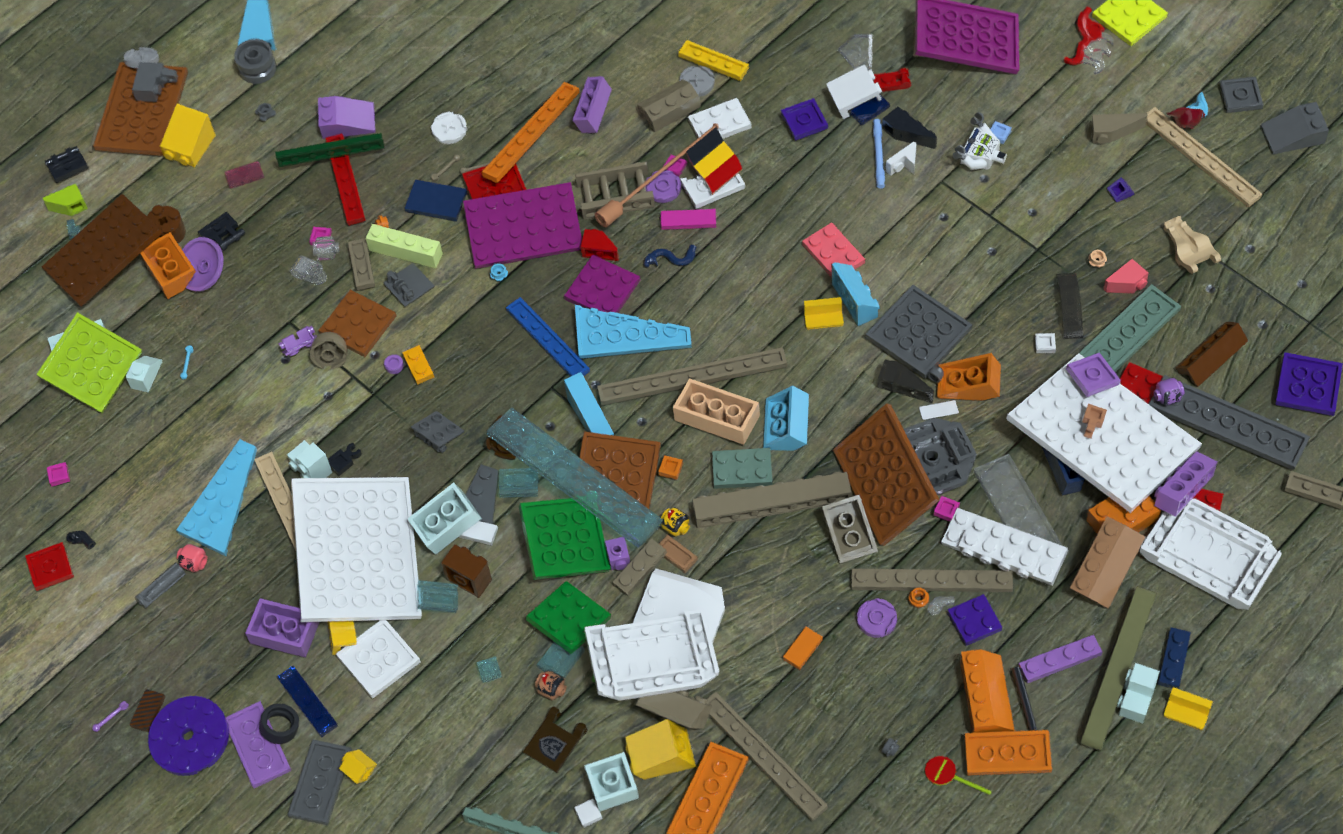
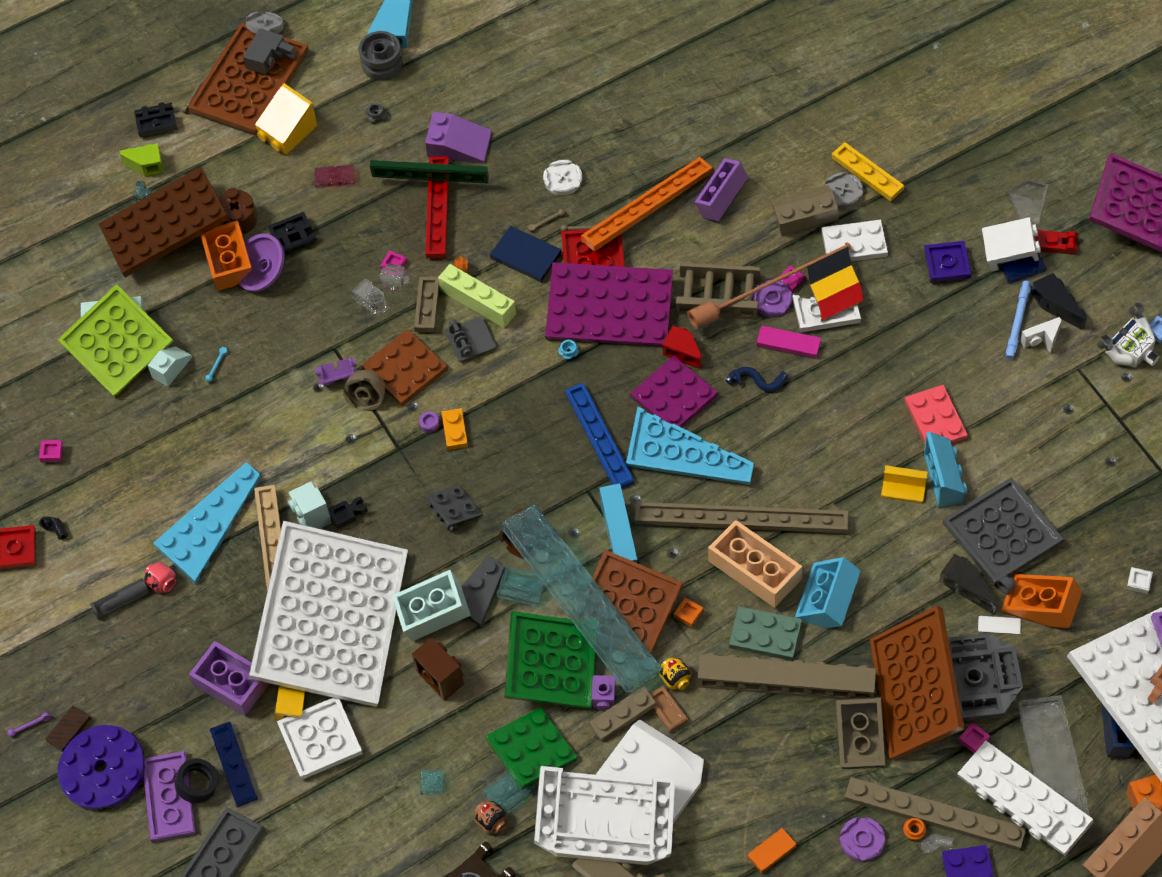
camera: 15 degrees right, 0 degrees up
yellow brick [339,749,377,784] -> none
clear light blue plate [417,580,458,613] -> none
white tile [459,521,498,545] -> none

